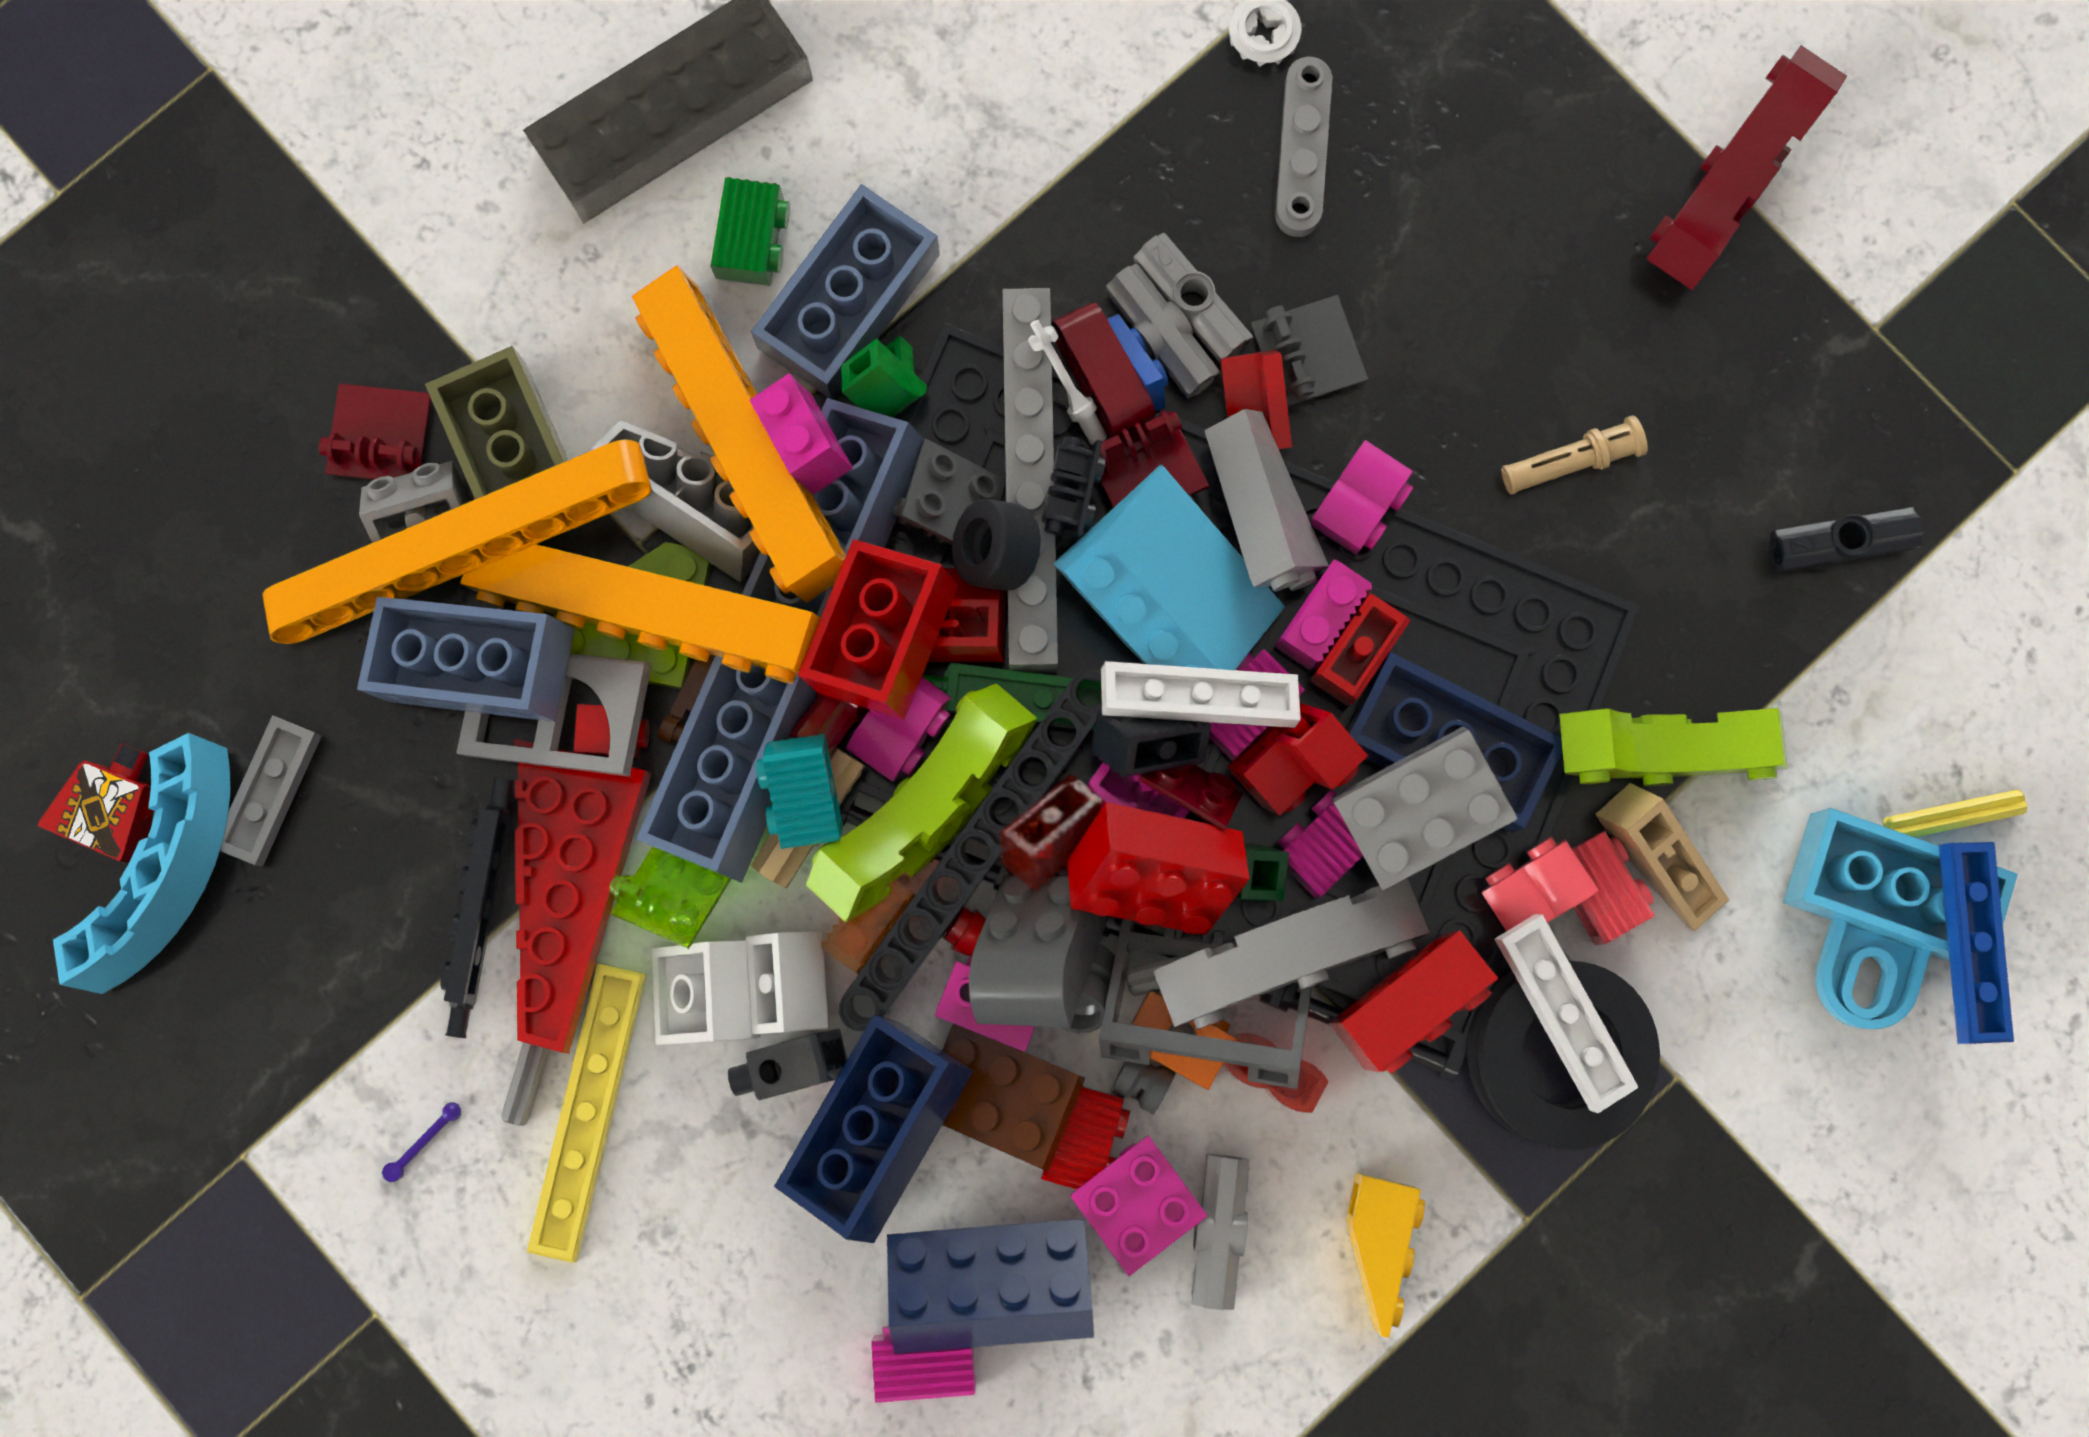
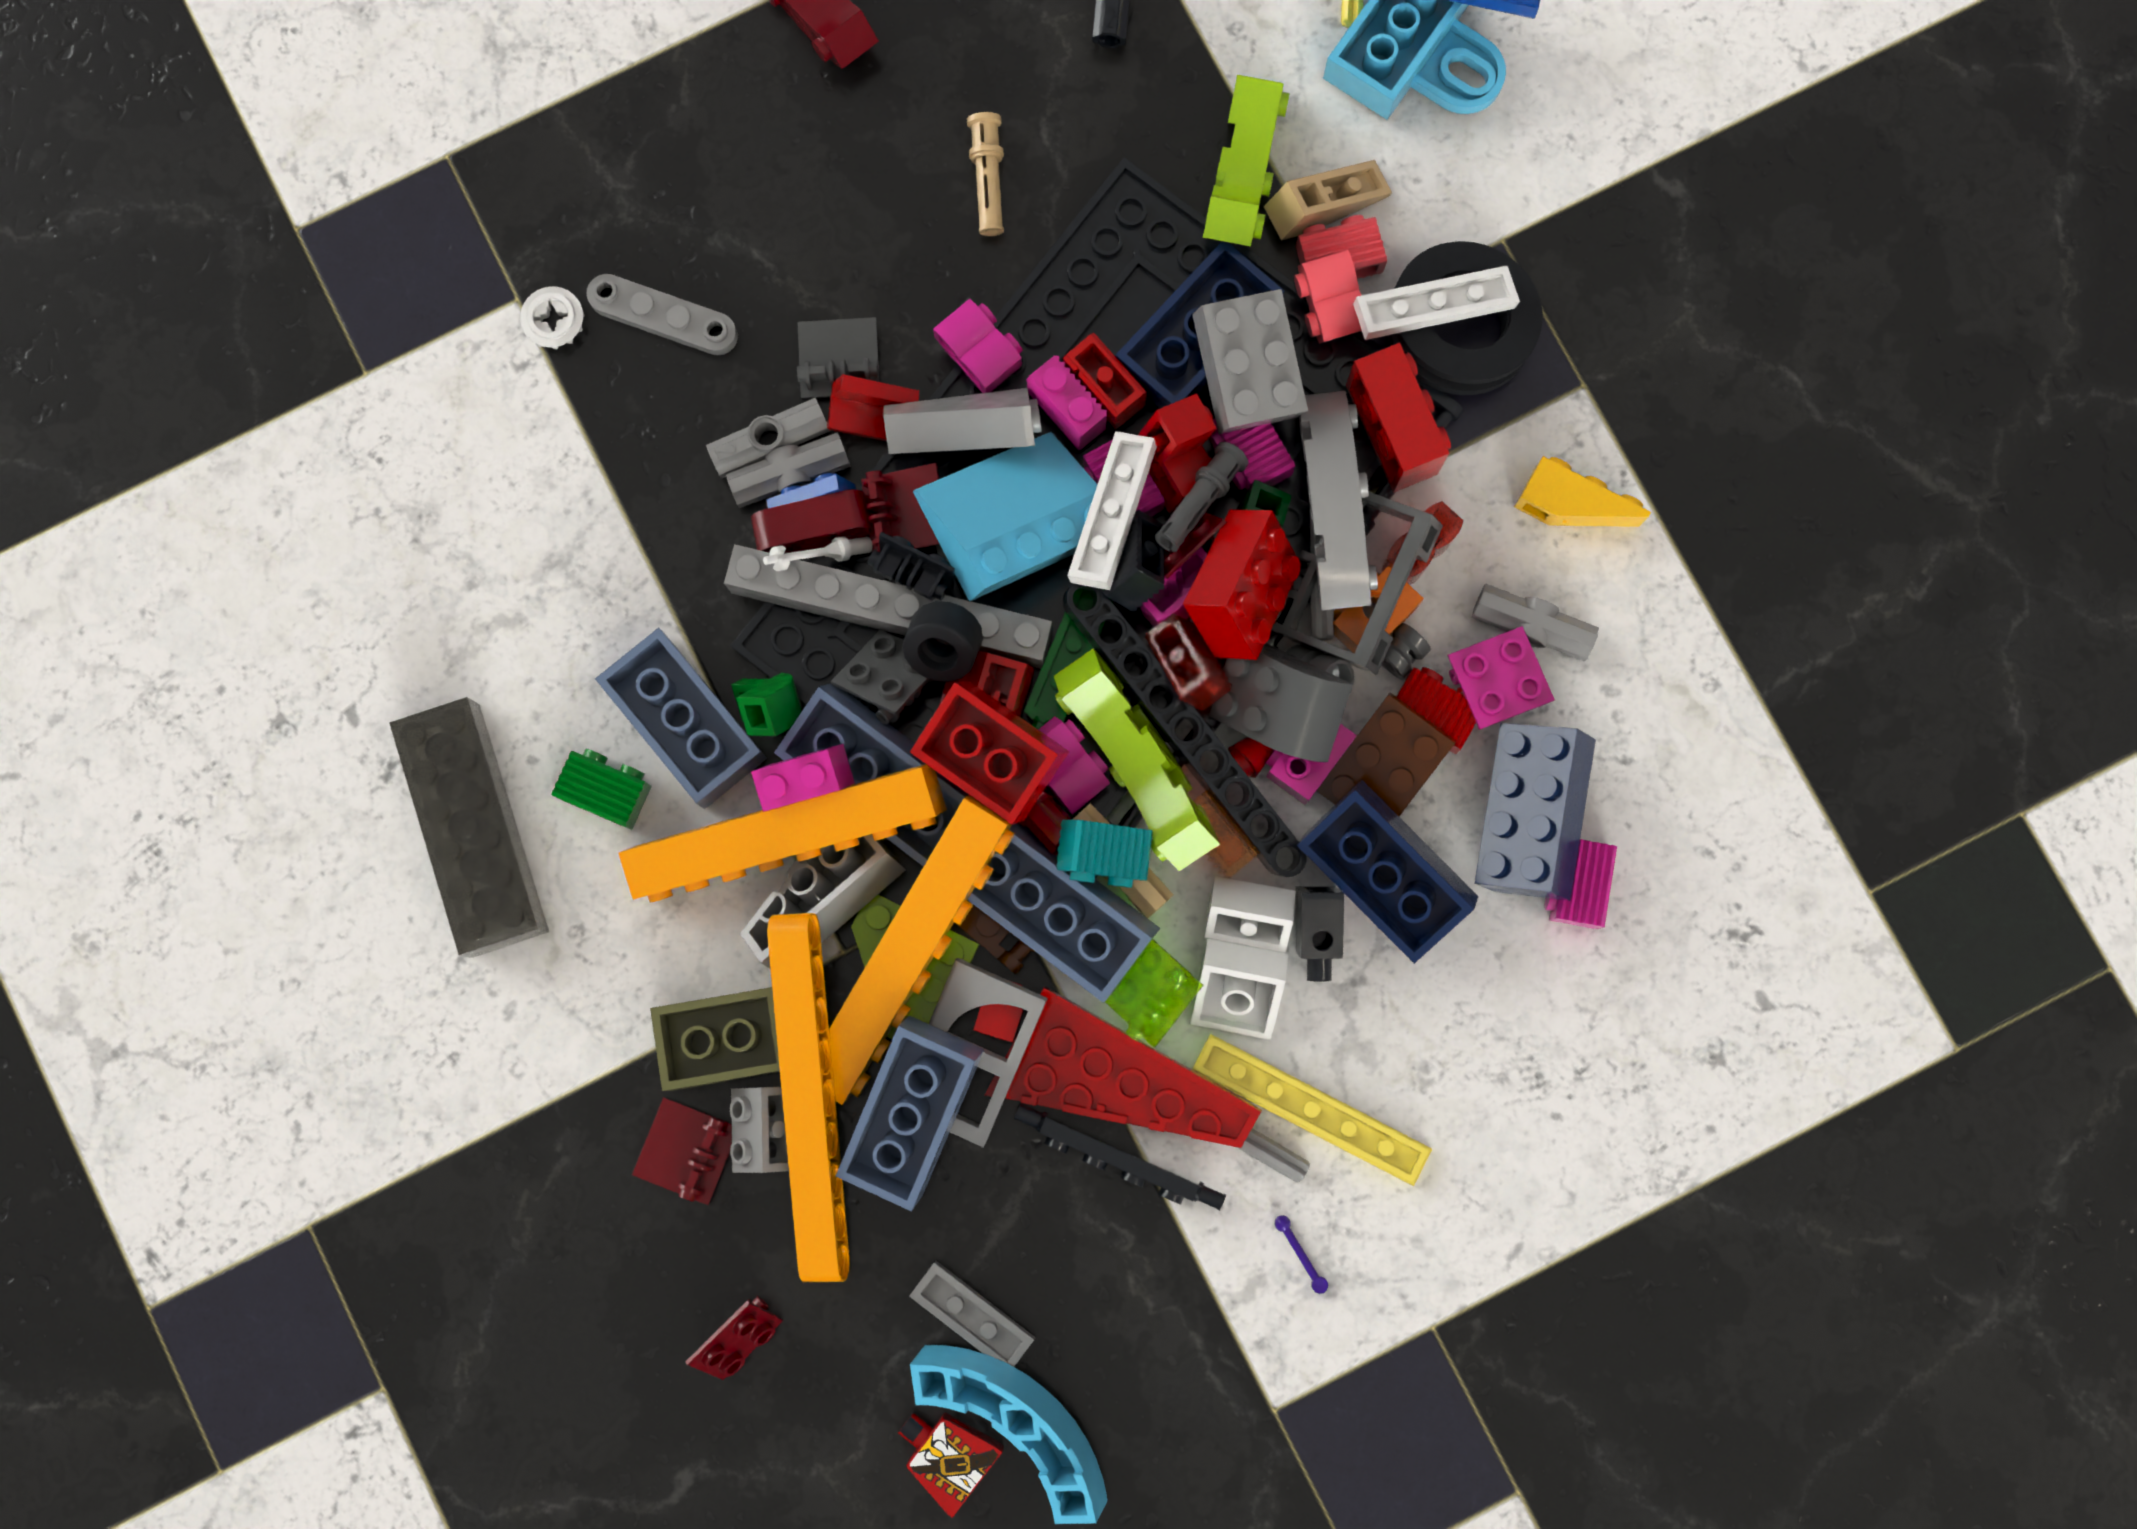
camera: 70 degrees left, 0 degrees up
none -> dark red hinge [685,1296,783,1380]
none -> dark grey pin [1155,442,1249,552]

